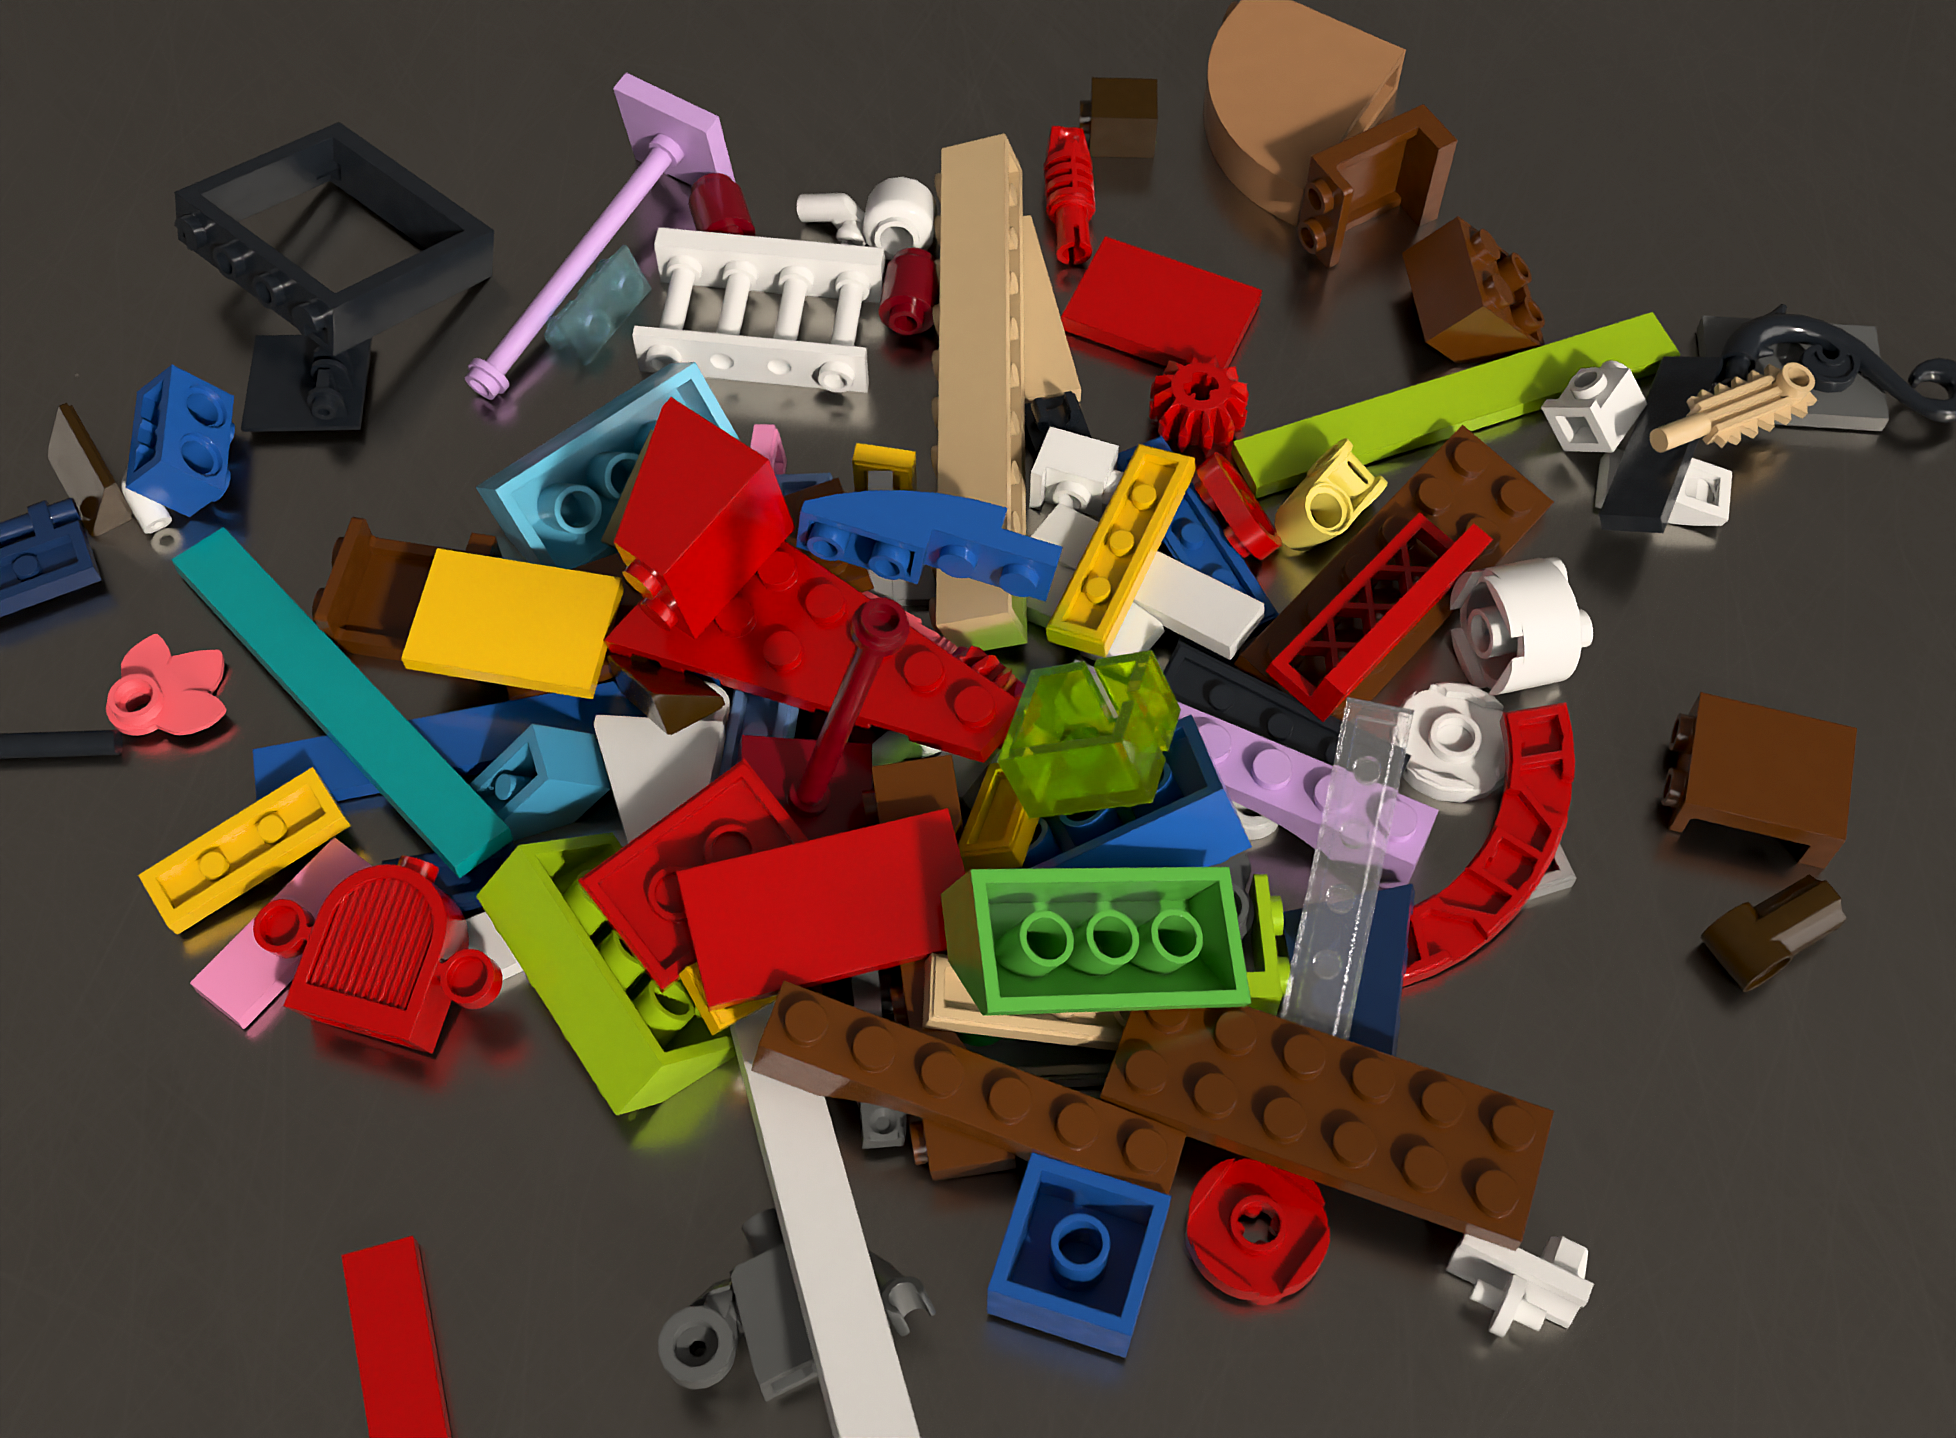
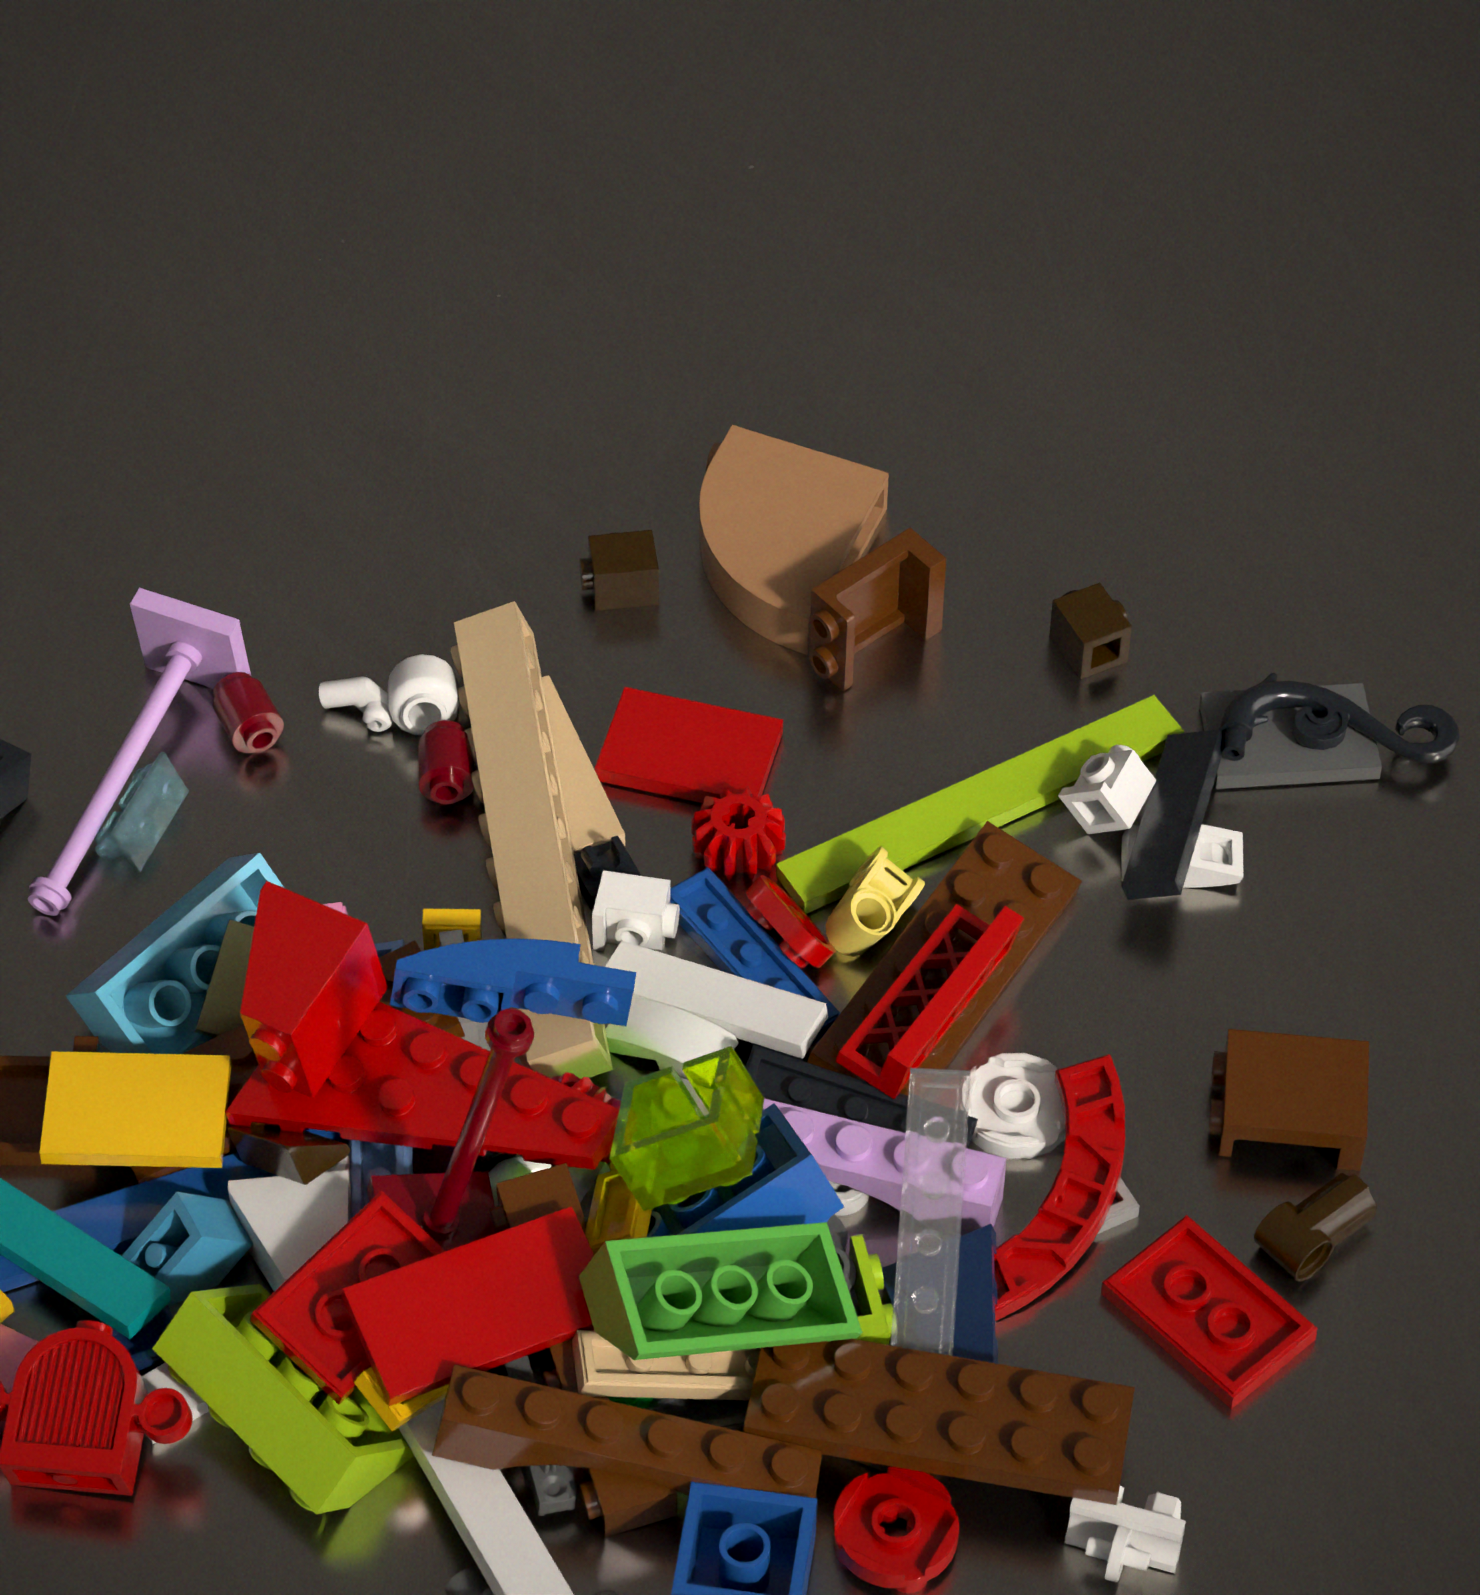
camera: 10 degrees left, 10 degrees down
white fence [632,227,885,393] -> none
red hinge [1043,126,1095,265] -> none
yellow tile [1046,444,1196,658] -> none
reddish brown slope [1402,216,1545,364] -> none
white brick [1450,557,1593,695] -> none
tan piece [1650,362,1817,452] -> none
none -> dark brown brick [1049,582,1132,680]
none -> red tile [1101,1215,1318,1409]

